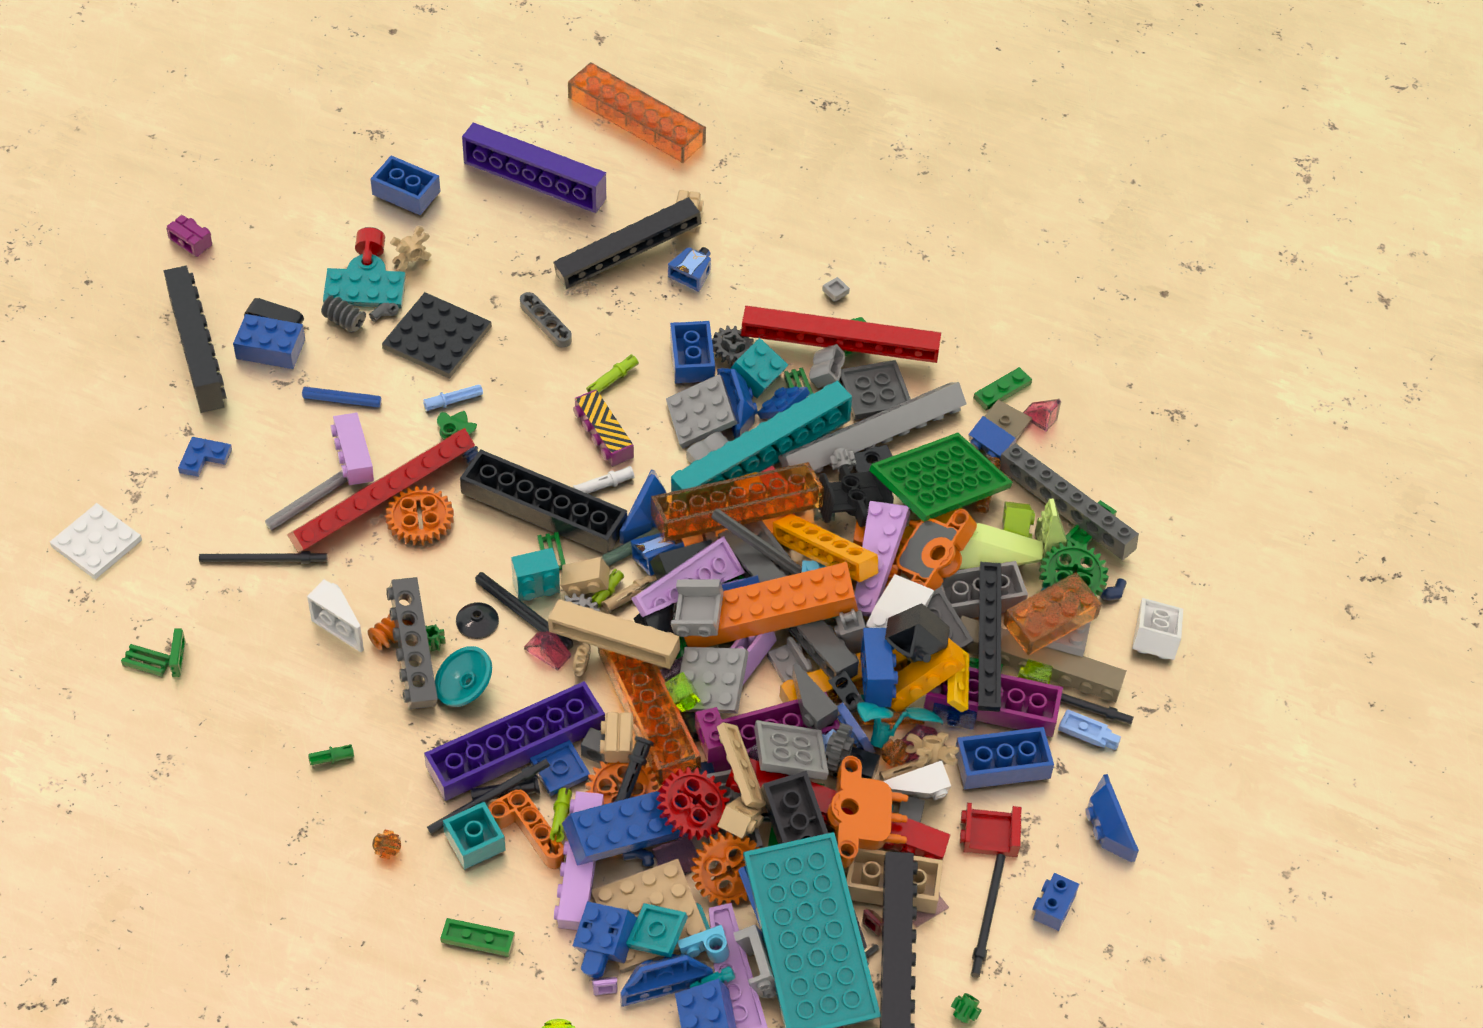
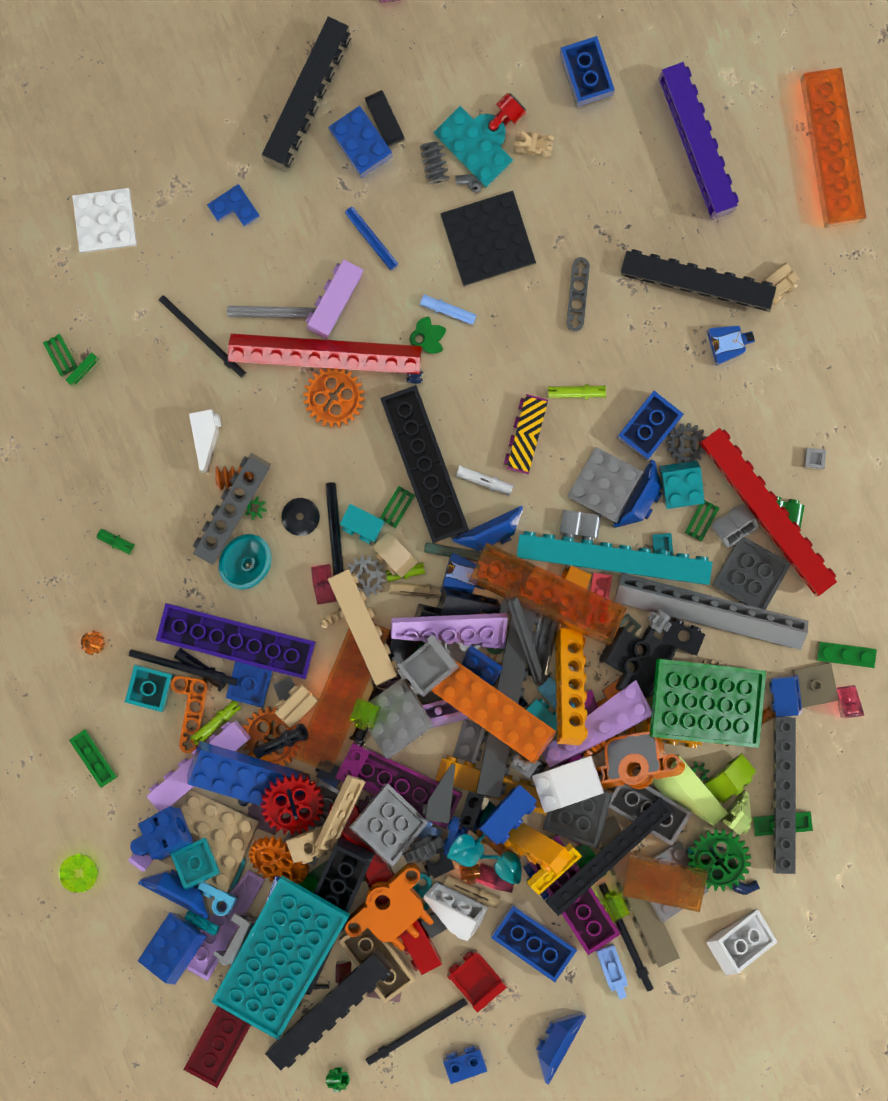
camera: 50 degrees right, 35 degrees up
blue plate [758,386,810,419] -> none
black piece [885,603,950,663] -> none
tan pin [905,732,959,767] -> none

